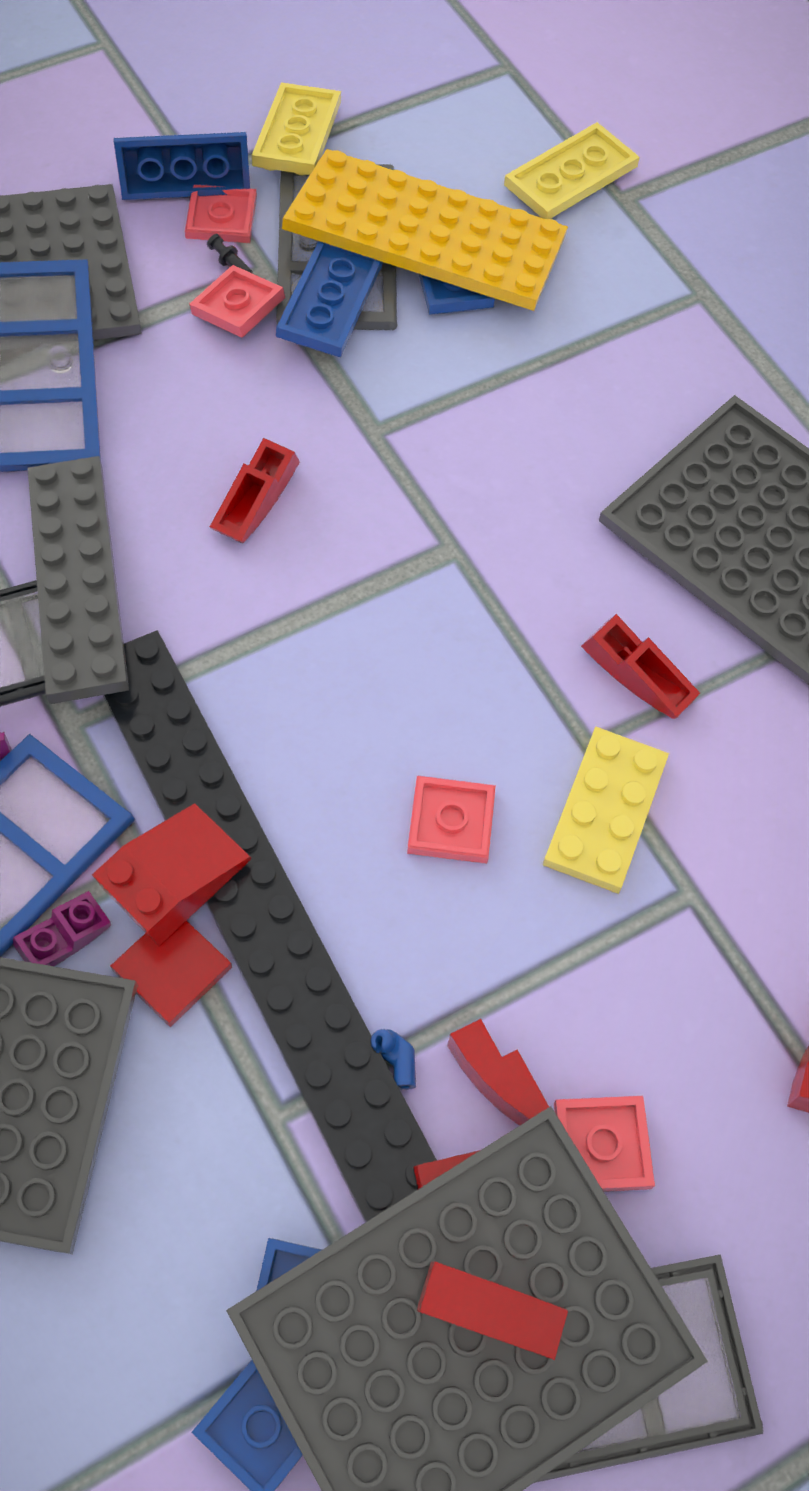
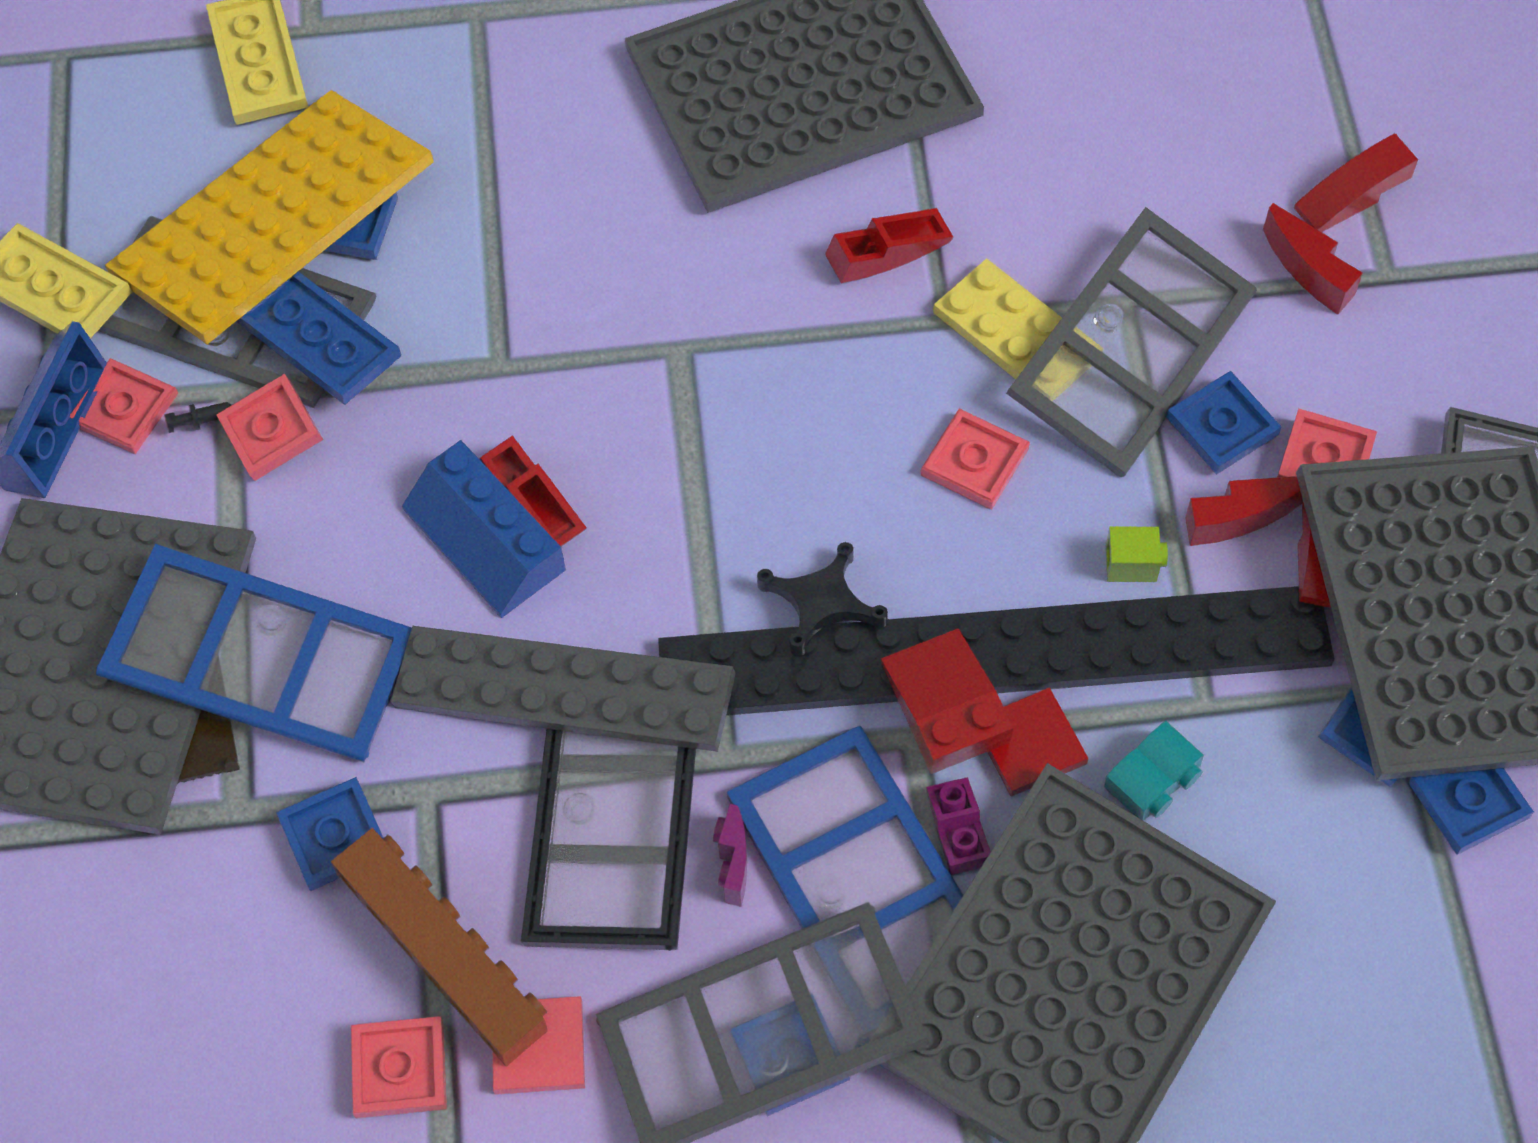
camera: 60 degrees left, 0 degrees up
blue arm [371,1029,416,1090] -> none
red slope [416,1261,568,1360] -> none
none -> blue slope [402,440,566,618]
none -> black piece [757,542,888,656]
none -> door [1006,207,1257,477]
none -> teal brick [1104,721,1204,821]
none -> lime brick [1105,526,1168,582]
none -> blue plate [1166,371,1282,475]

